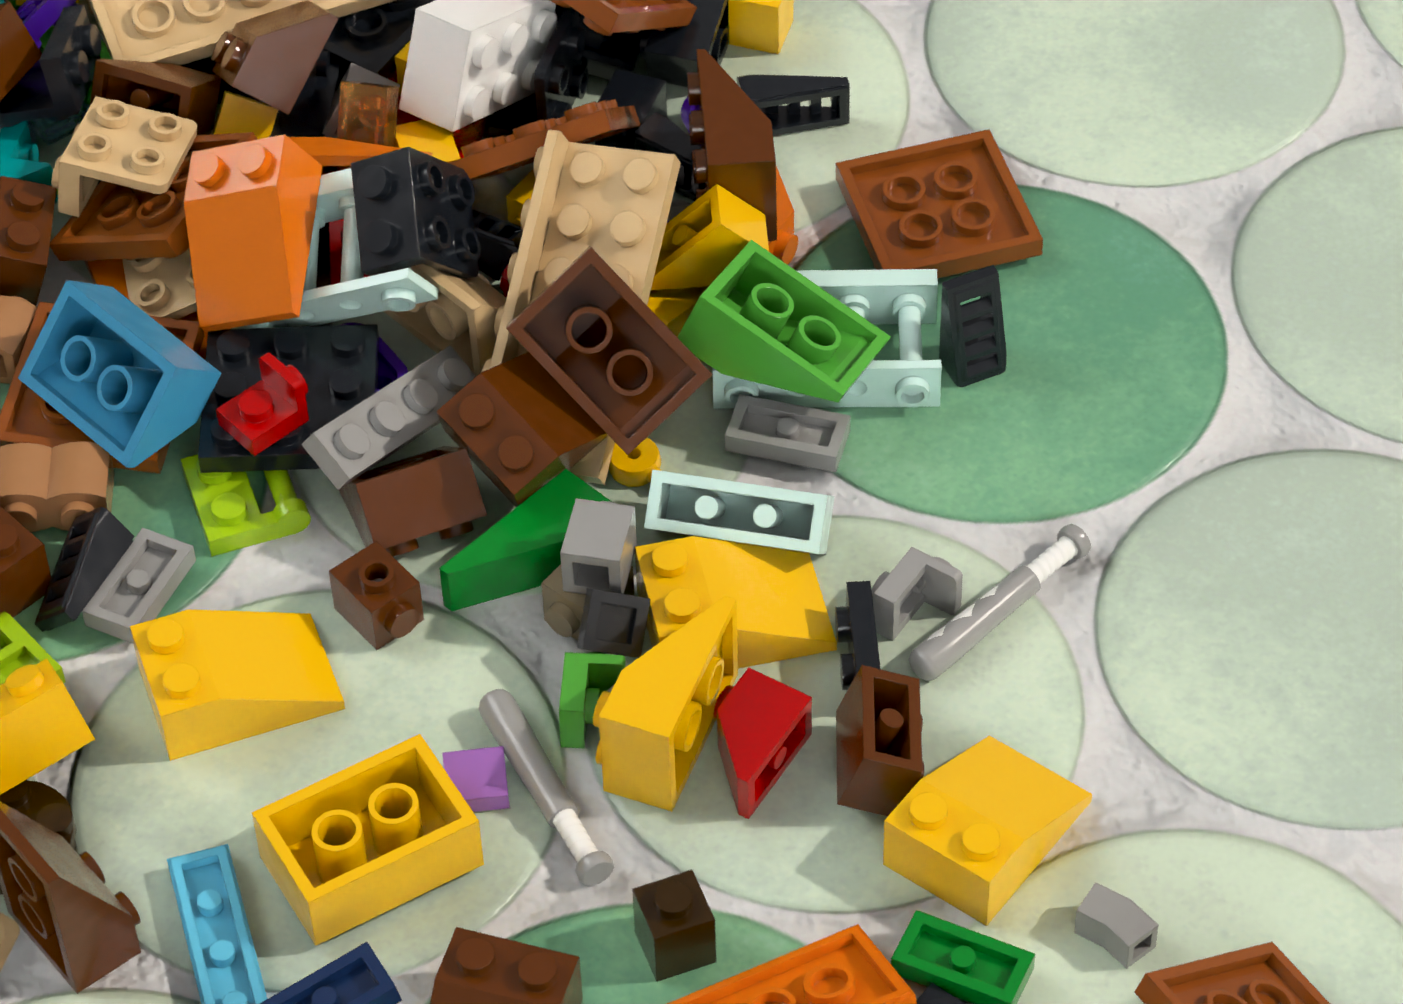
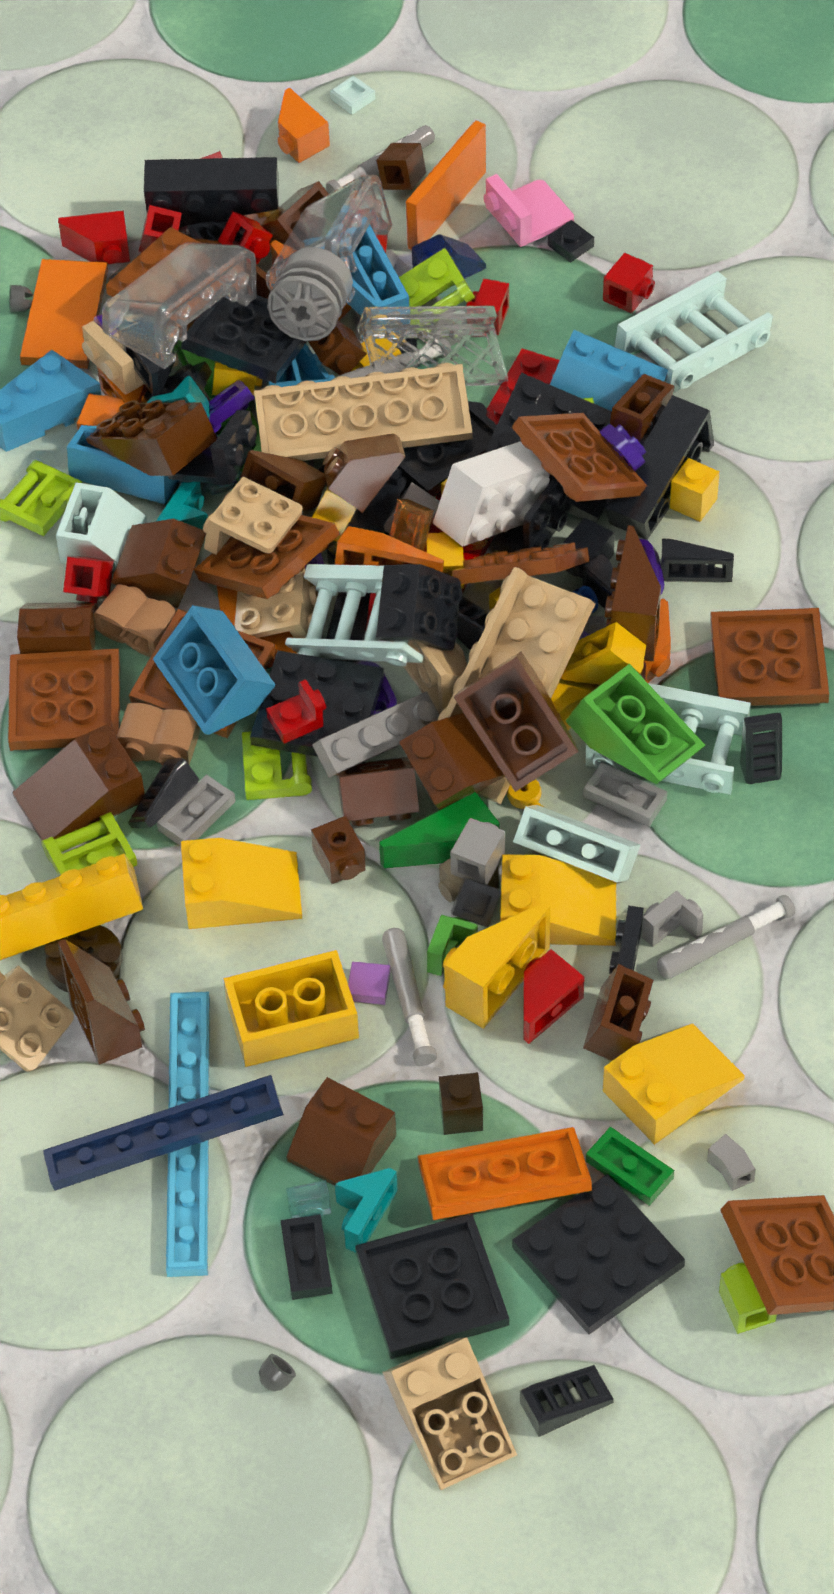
camera: 15 degrees right, 5 degrees up
orange slope [183,134,323,332] -> none

